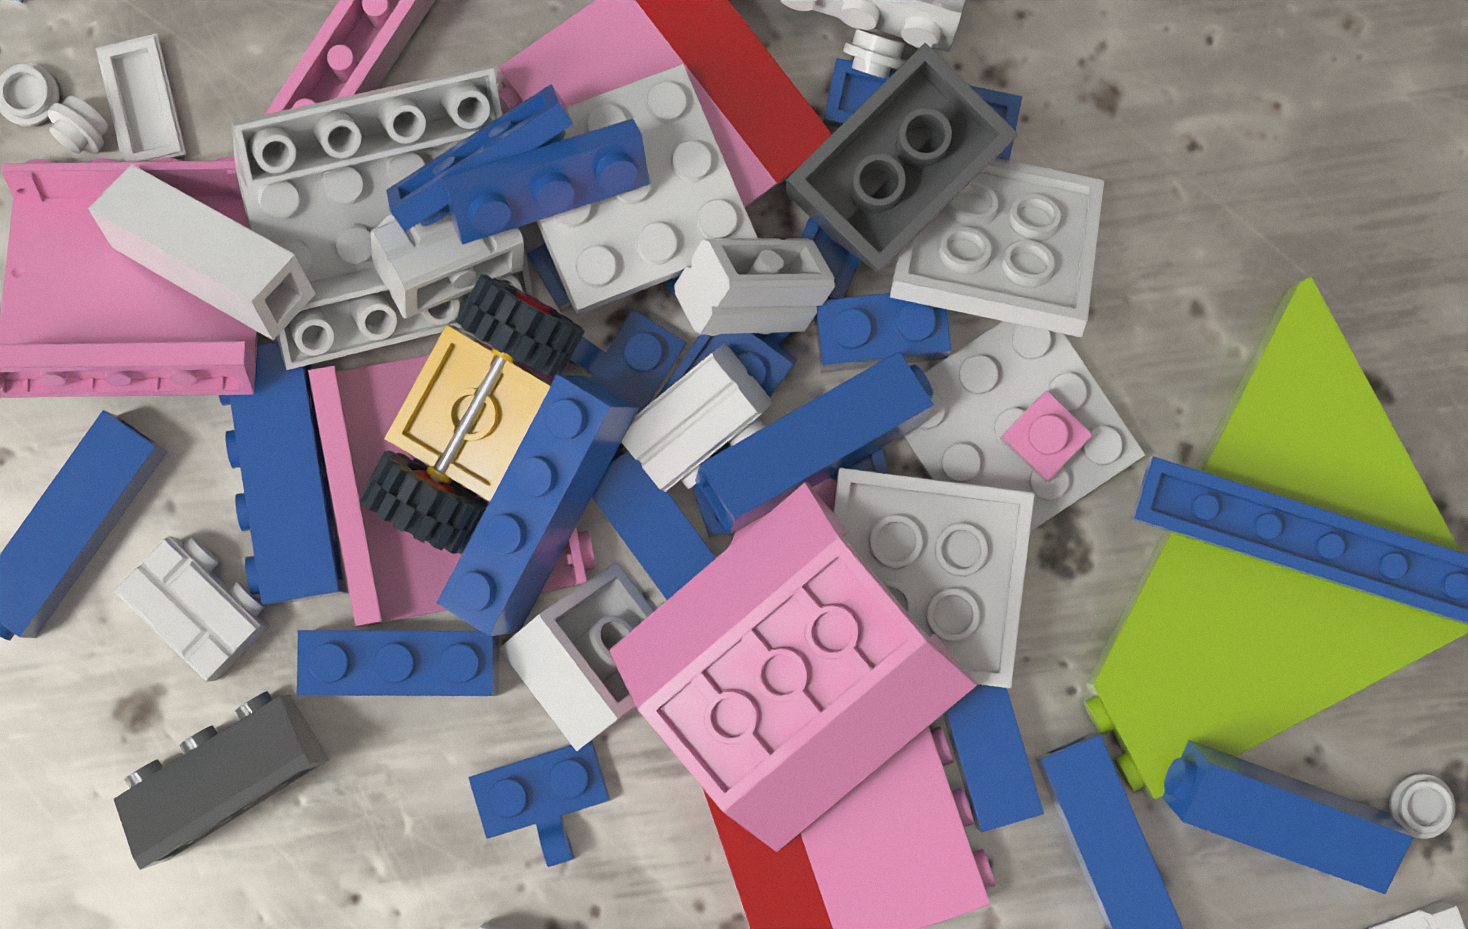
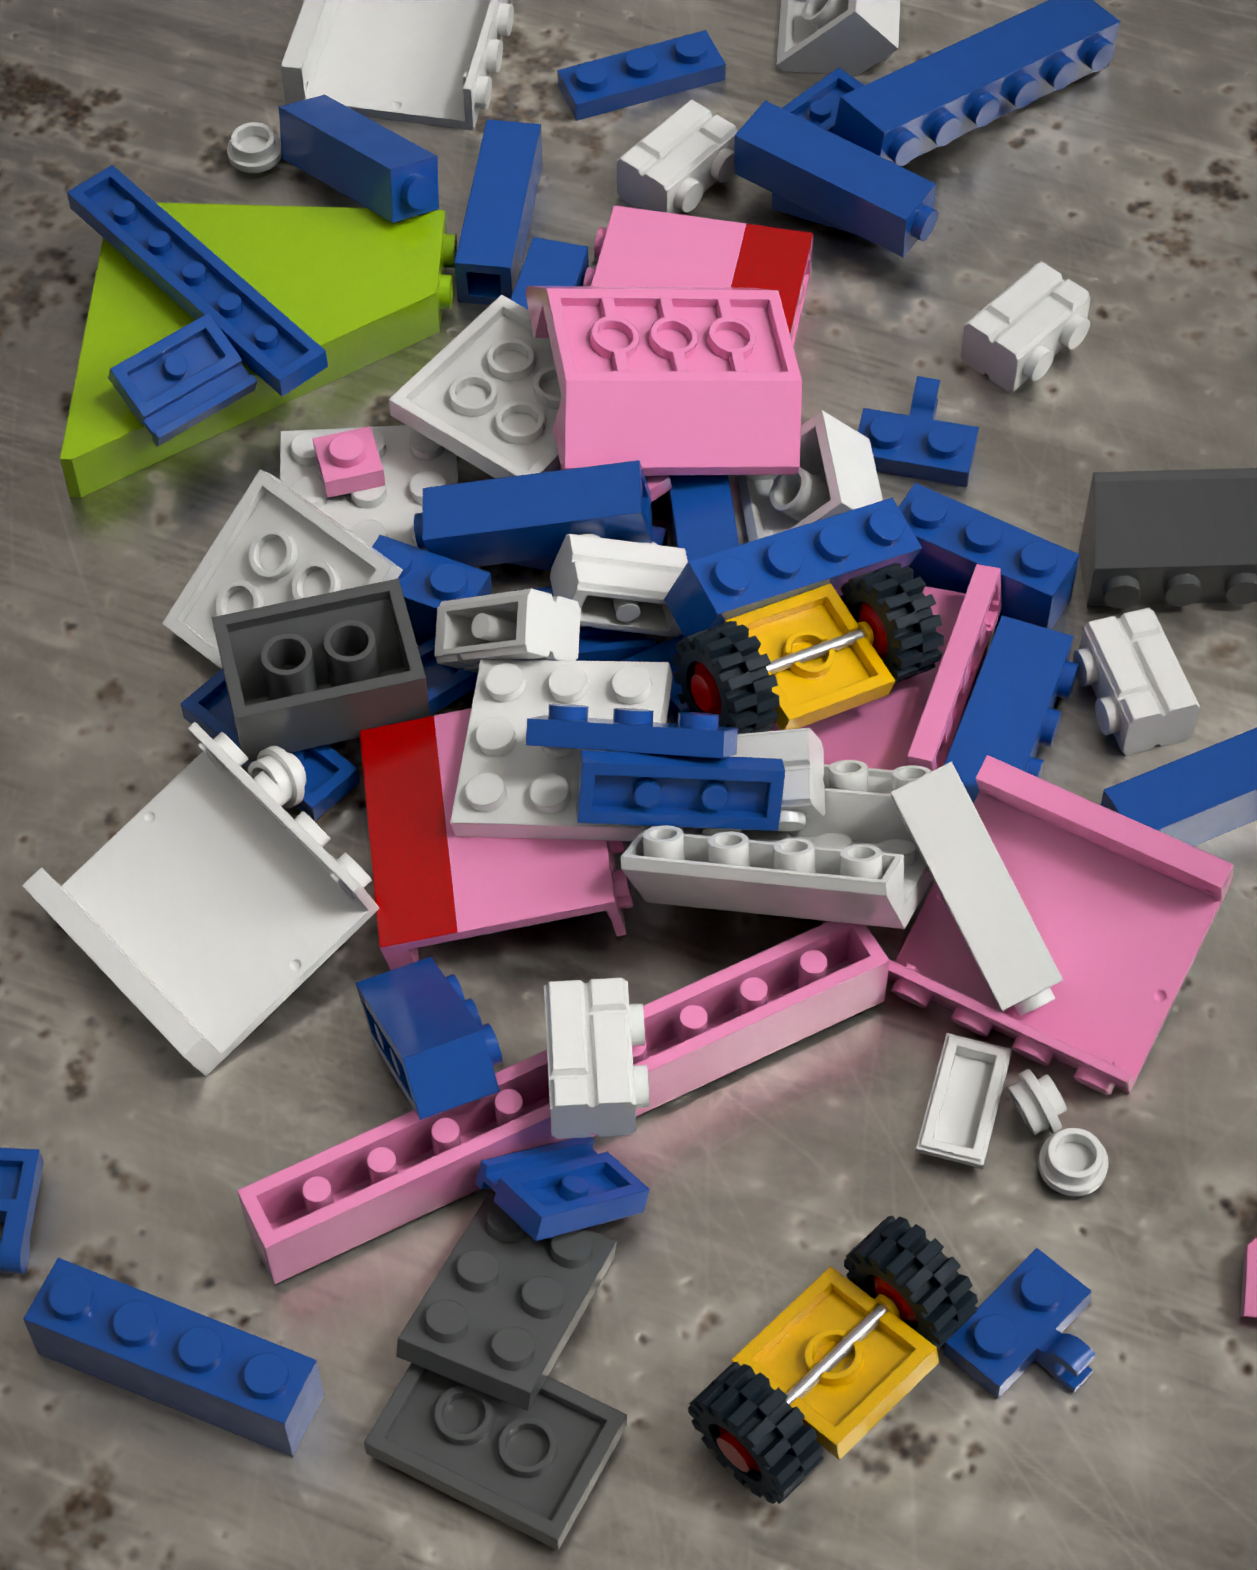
camera: 150 degrees left, 30 degrees down
none -> blue plate [108,313,258,447]

